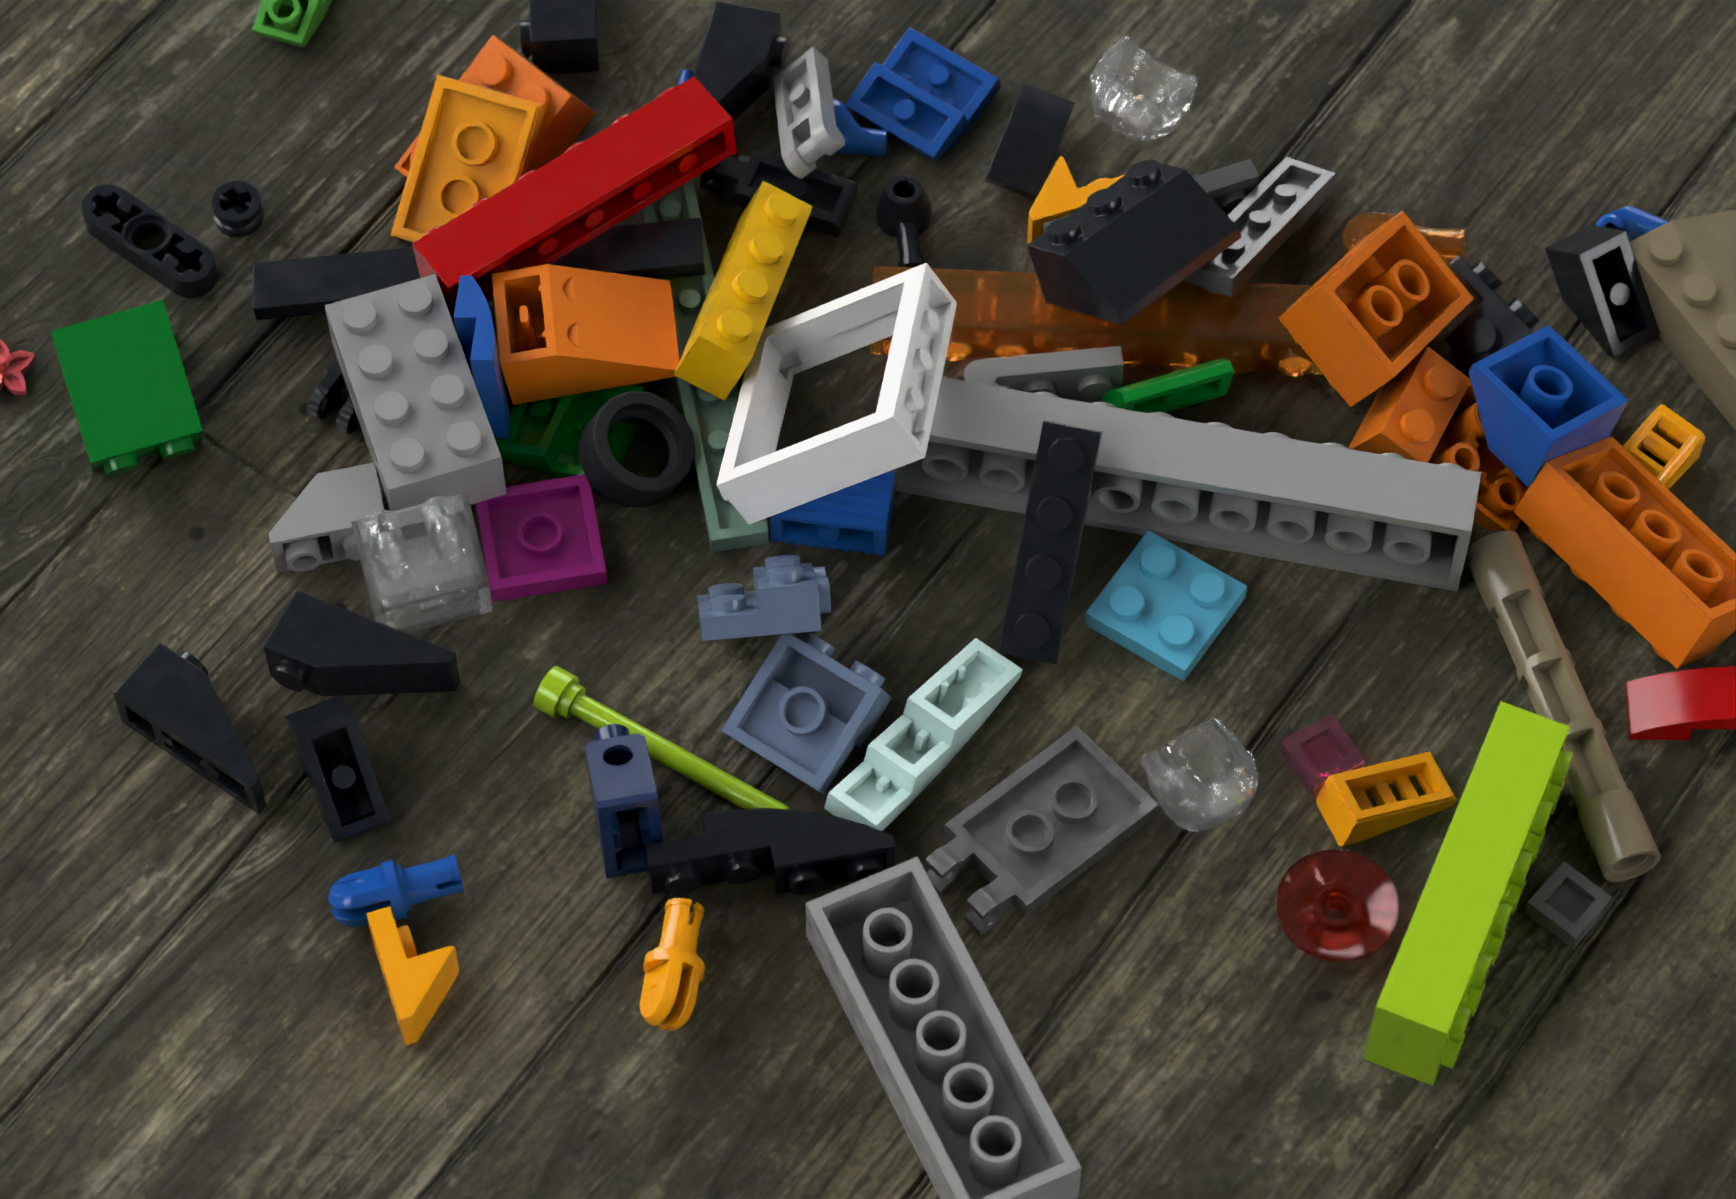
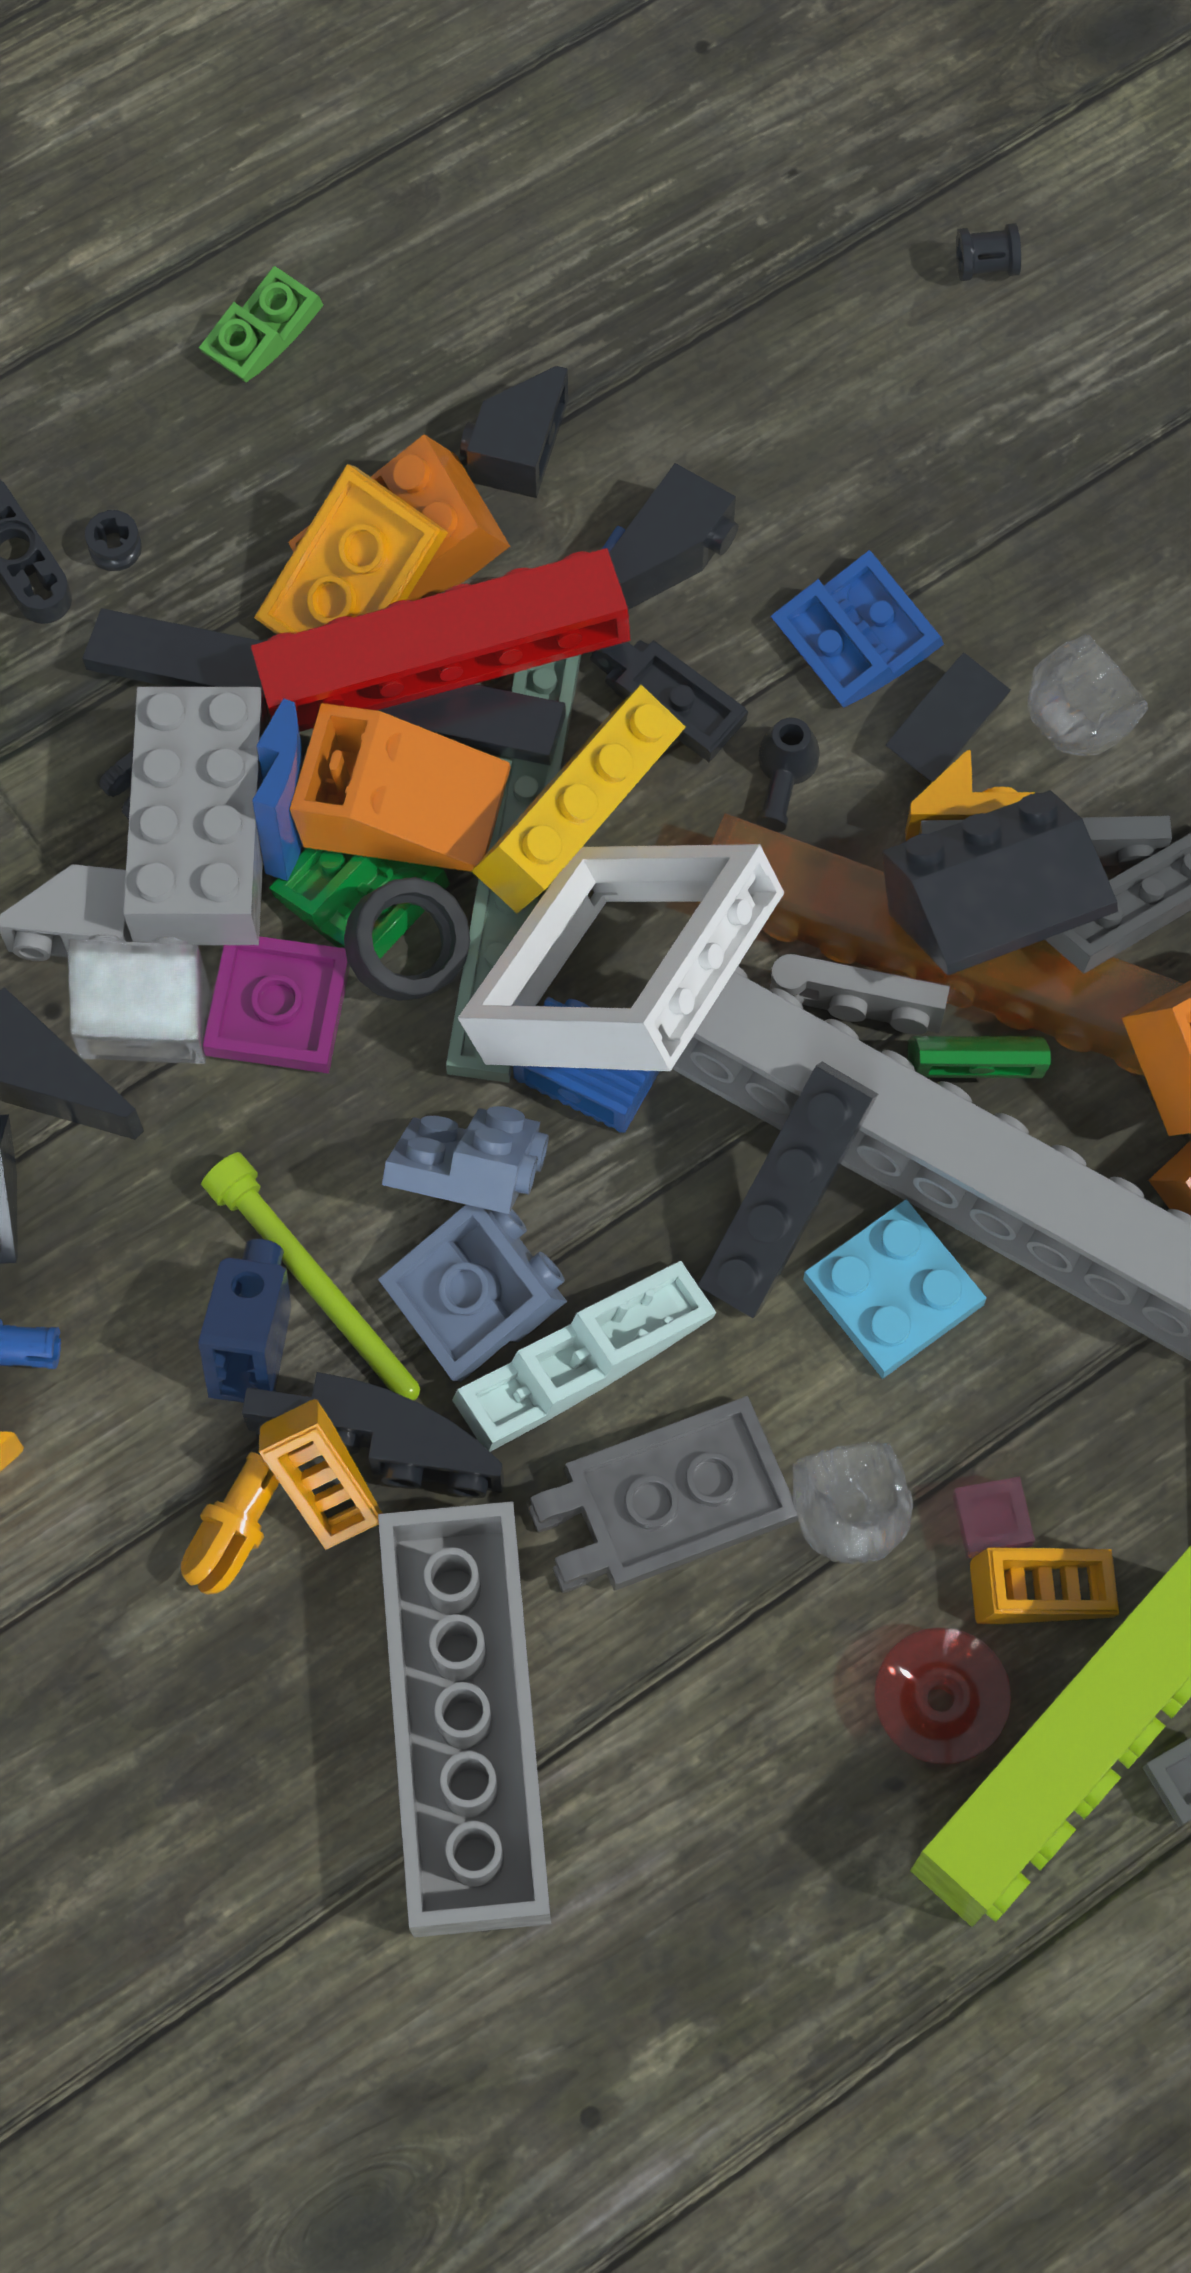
camera: 20 degrees right, 10 degrees up
light grey plate [773,47,845,179] -> none
blue arm [833,99,888,157] -> none
none -> light orange slope [259,1399,383,1550]

